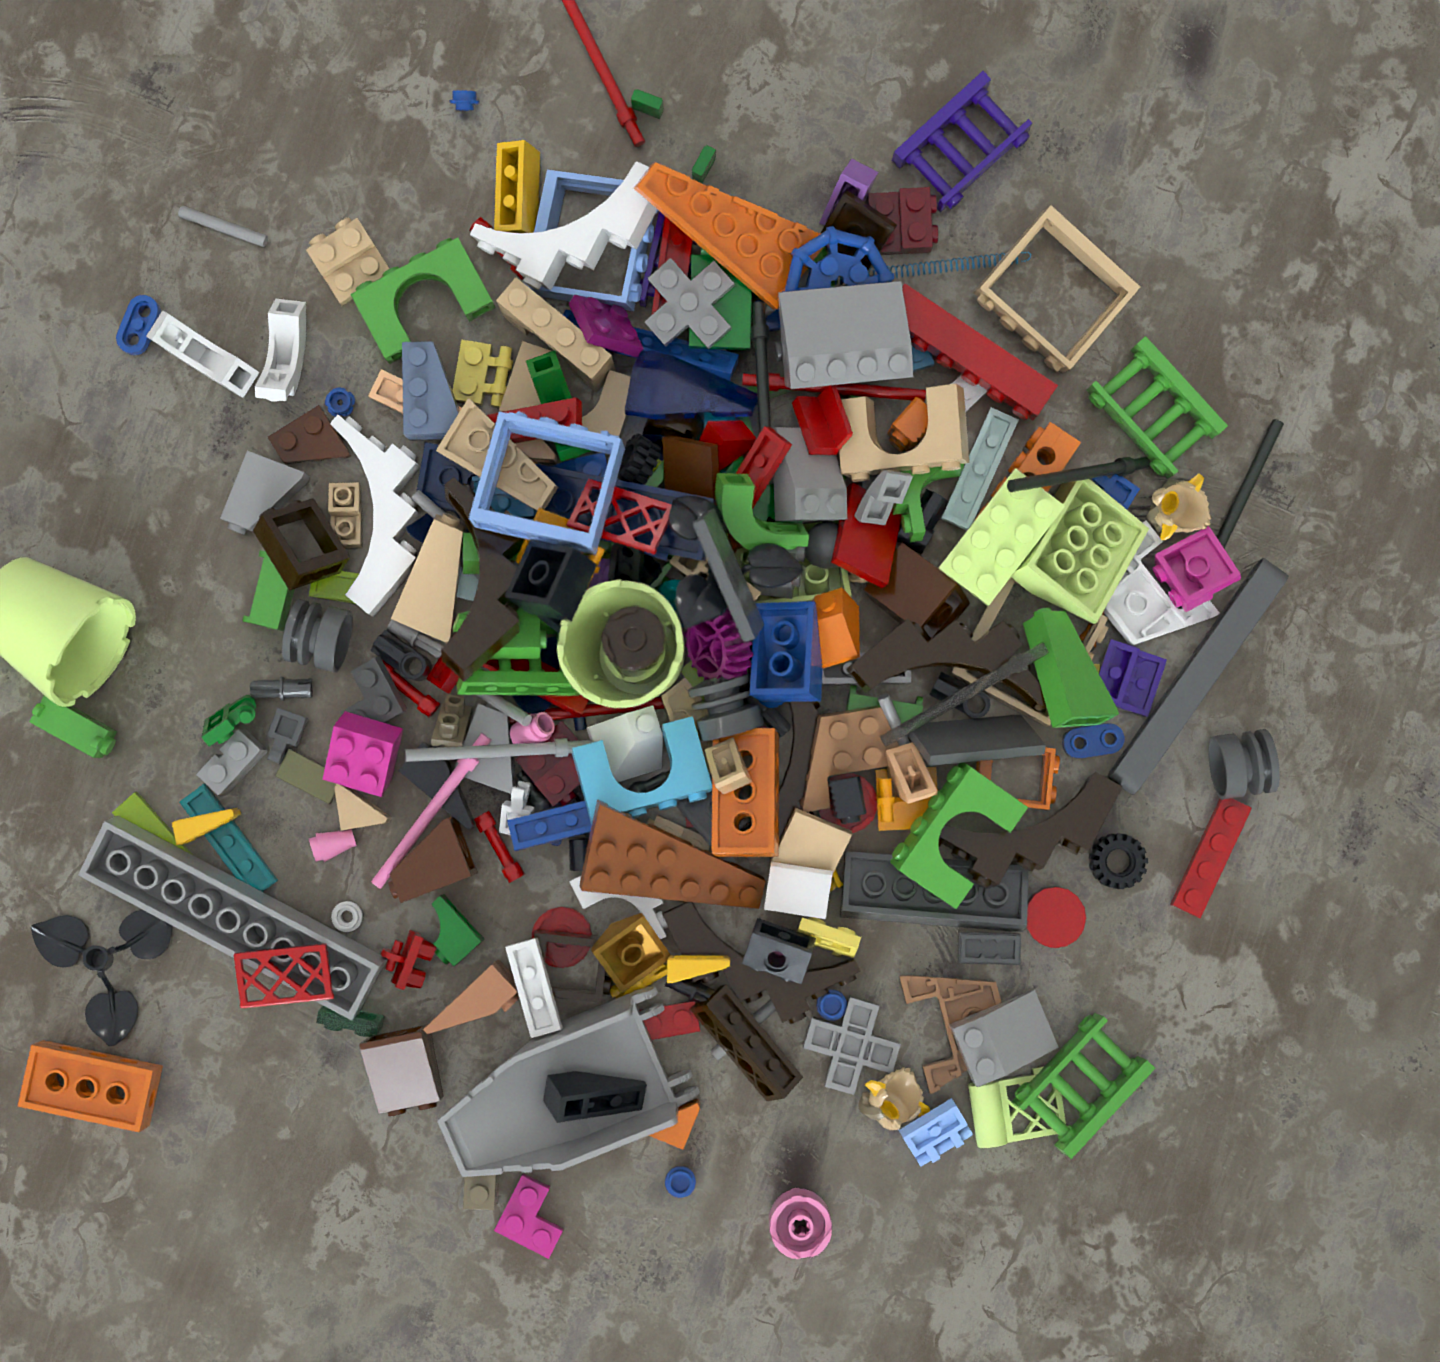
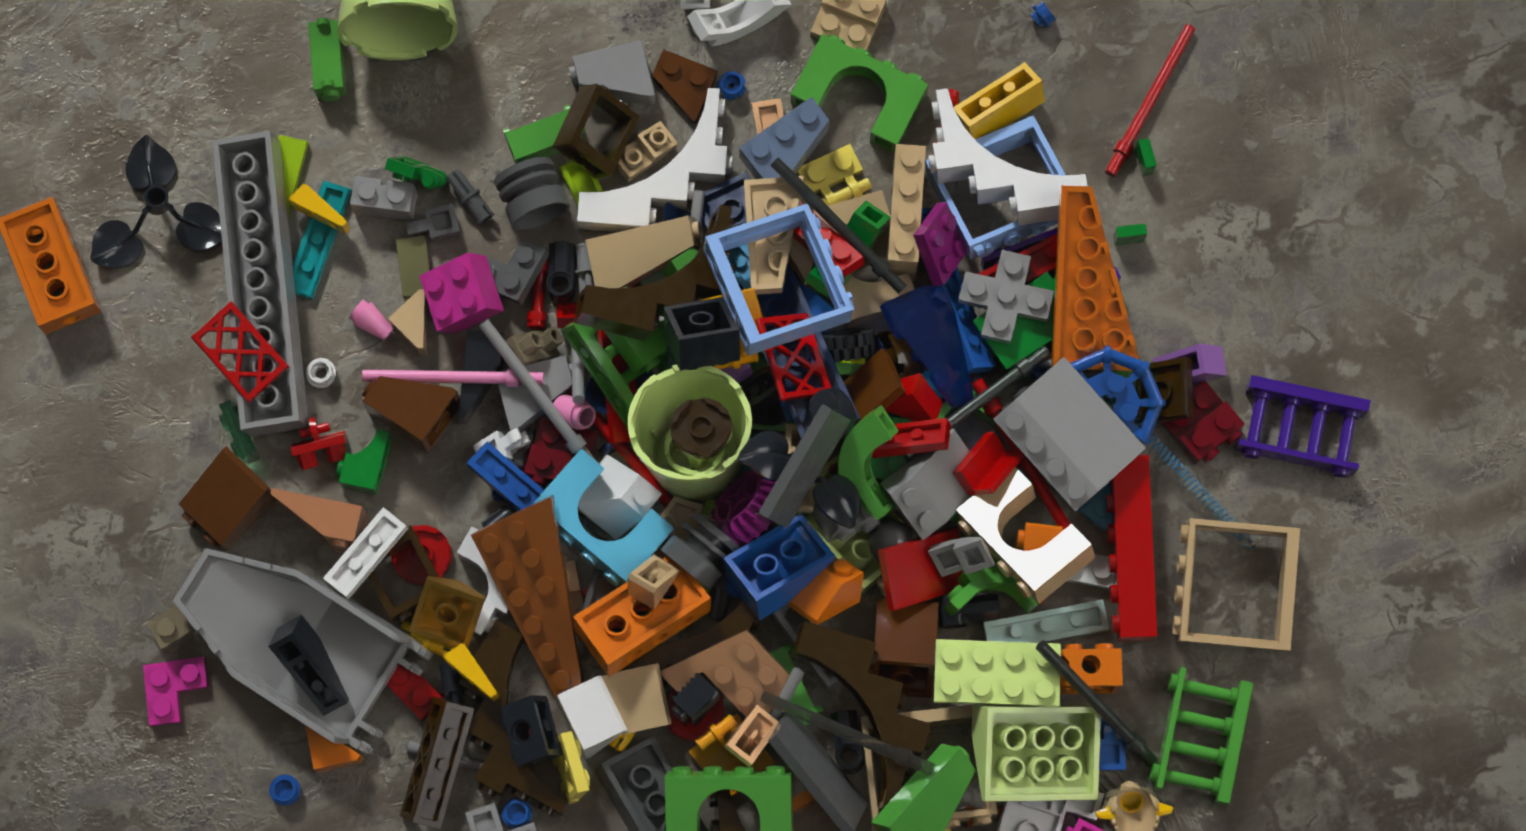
camera: 55 degrees right, 10 degrees down
red bar [473,811,525,883] -> none
none -> pearl dark grey bar [770,157,907,294]

